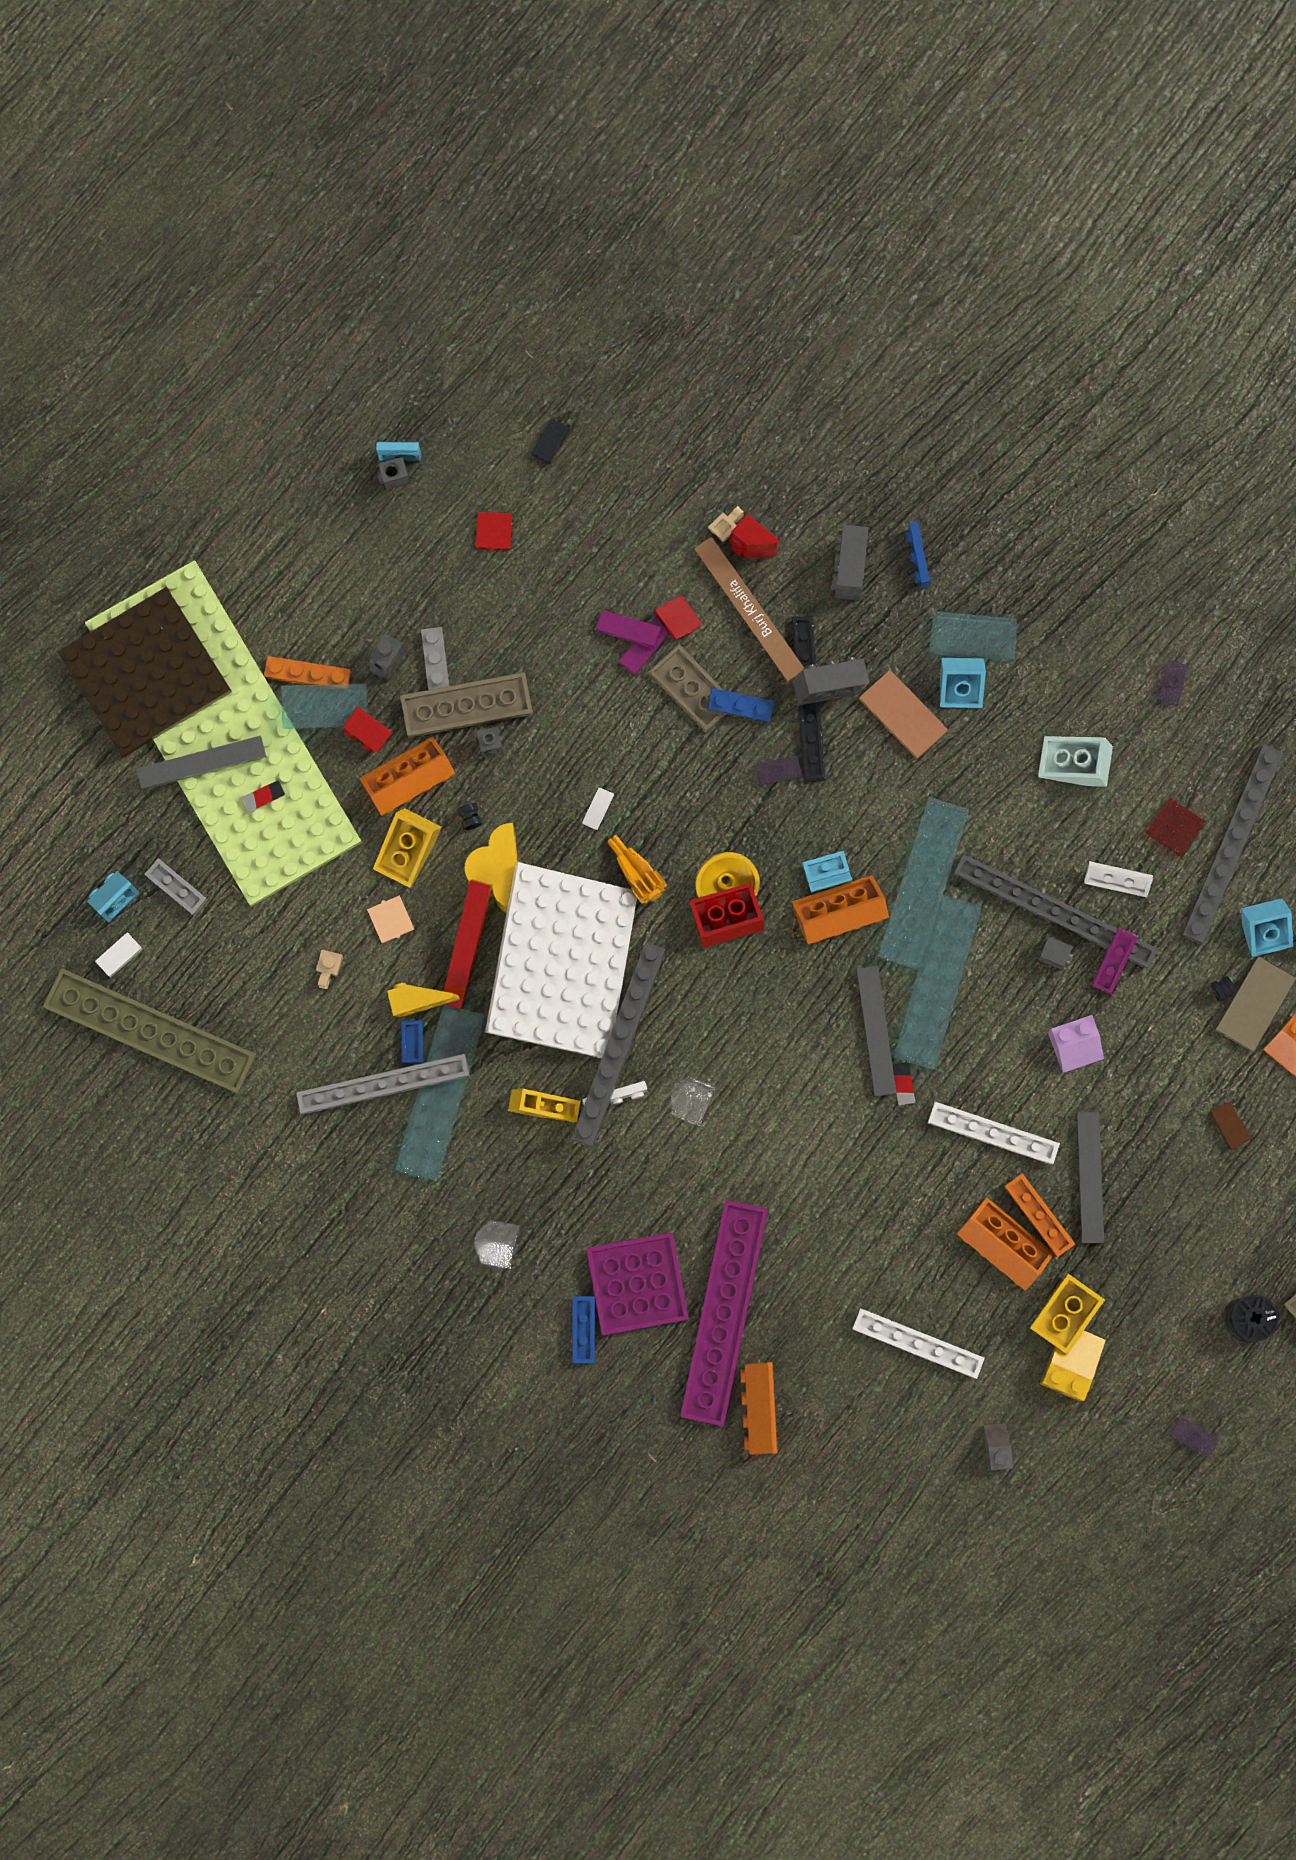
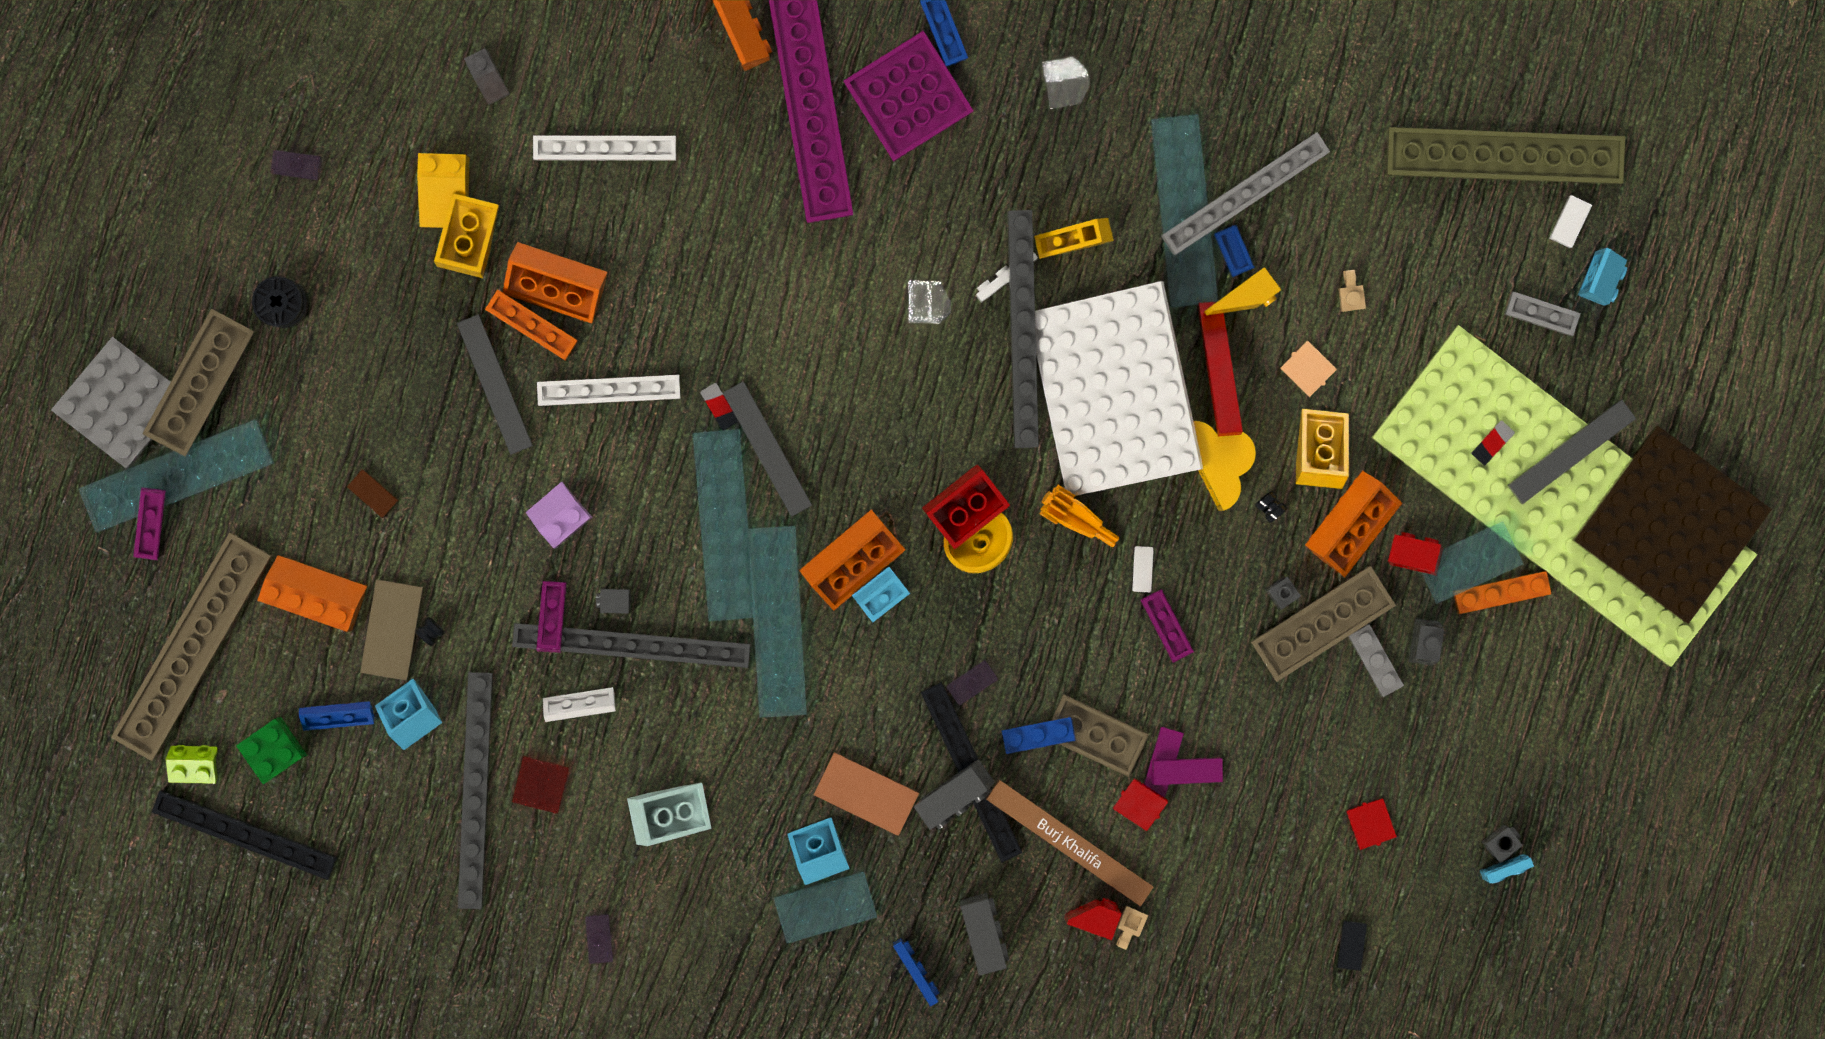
camera: 155 degrees right, 10 degrees up
none -> magenta tile [1140,589,1194,663]

